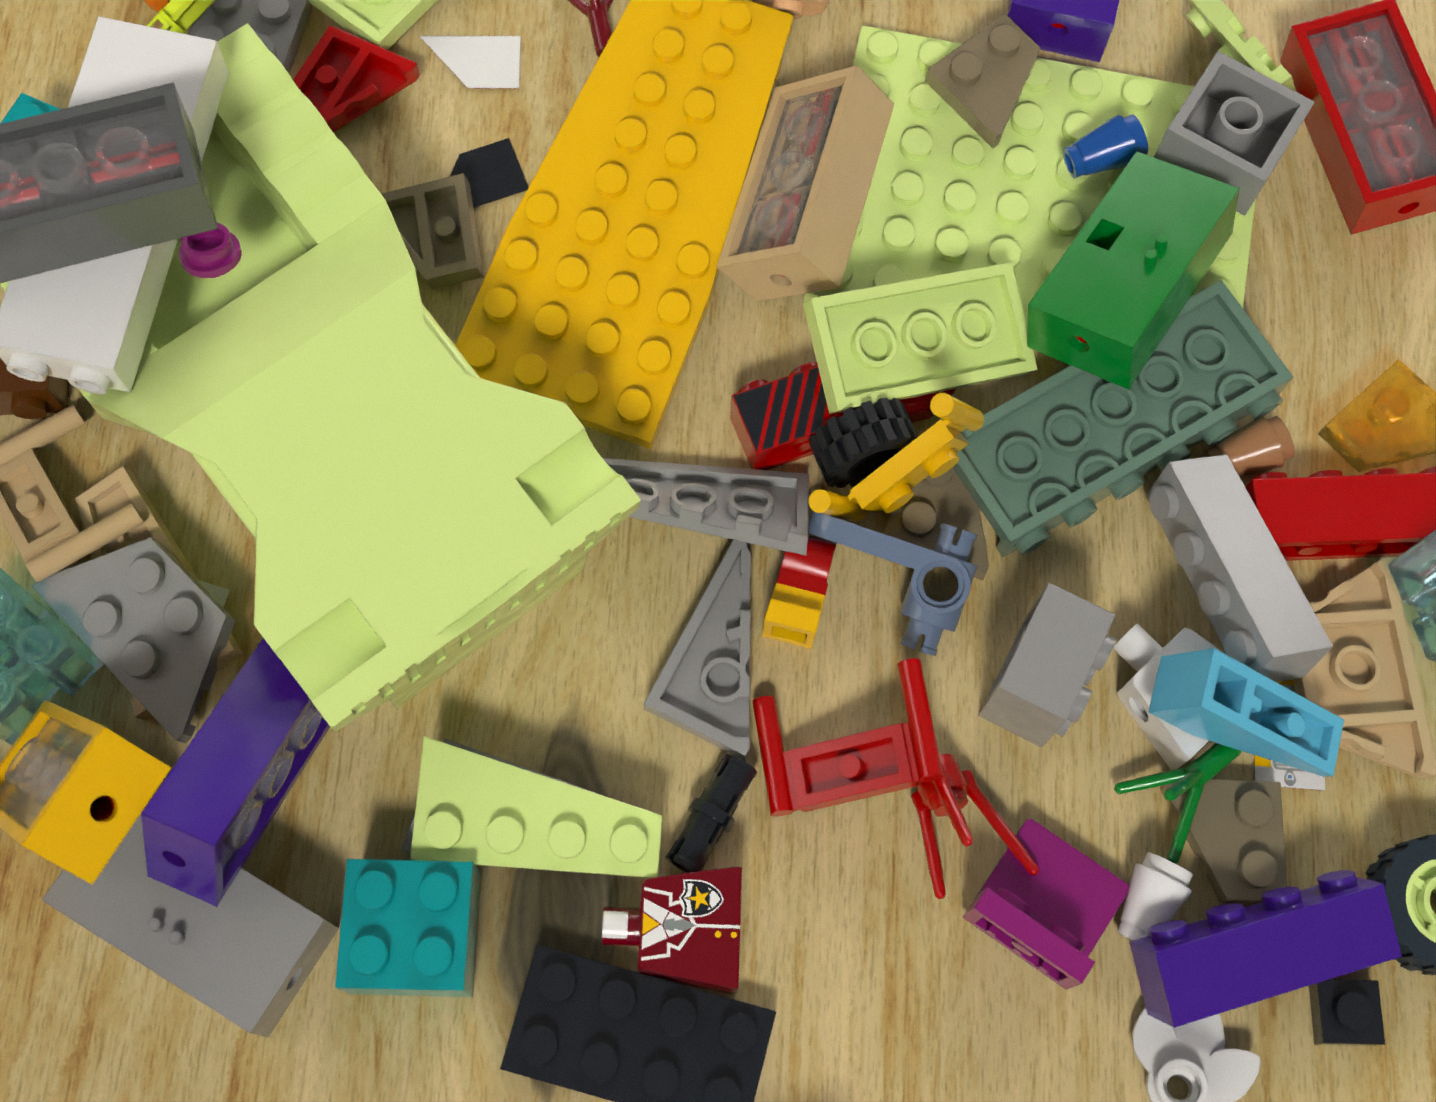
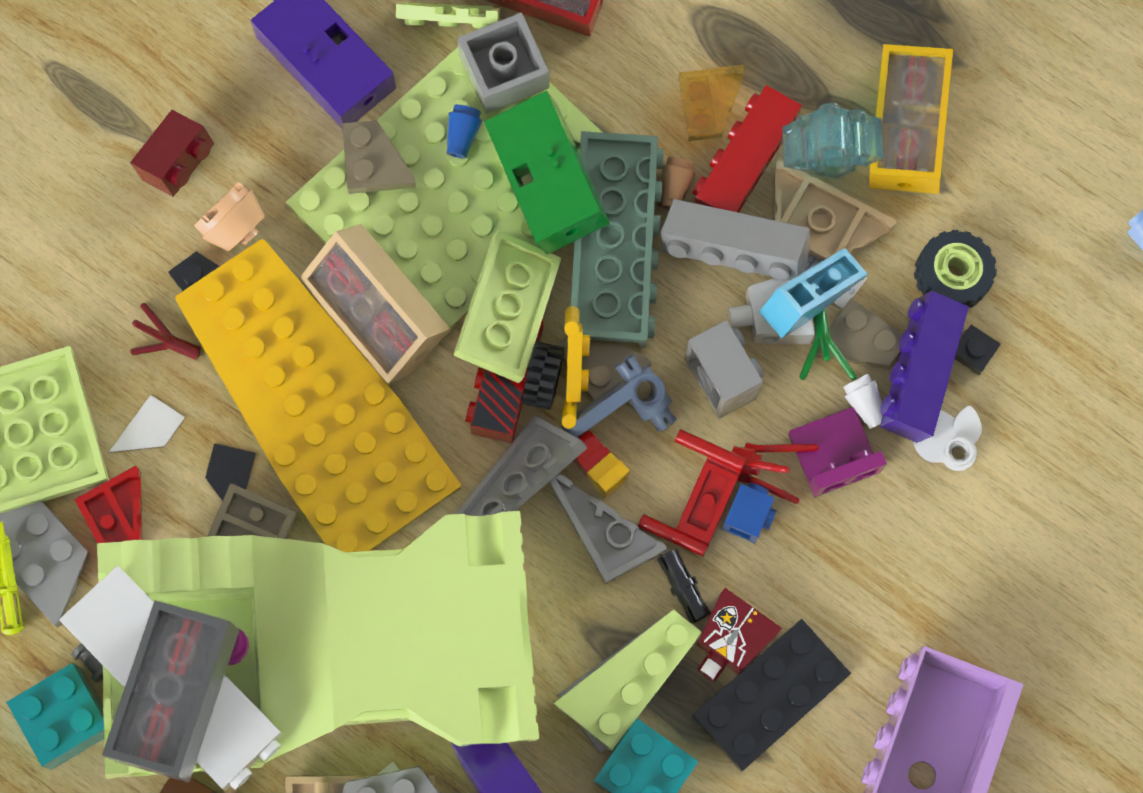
camera: 55 degrees left, 5 degrees up
none -> blue brick [722,483,777,544]

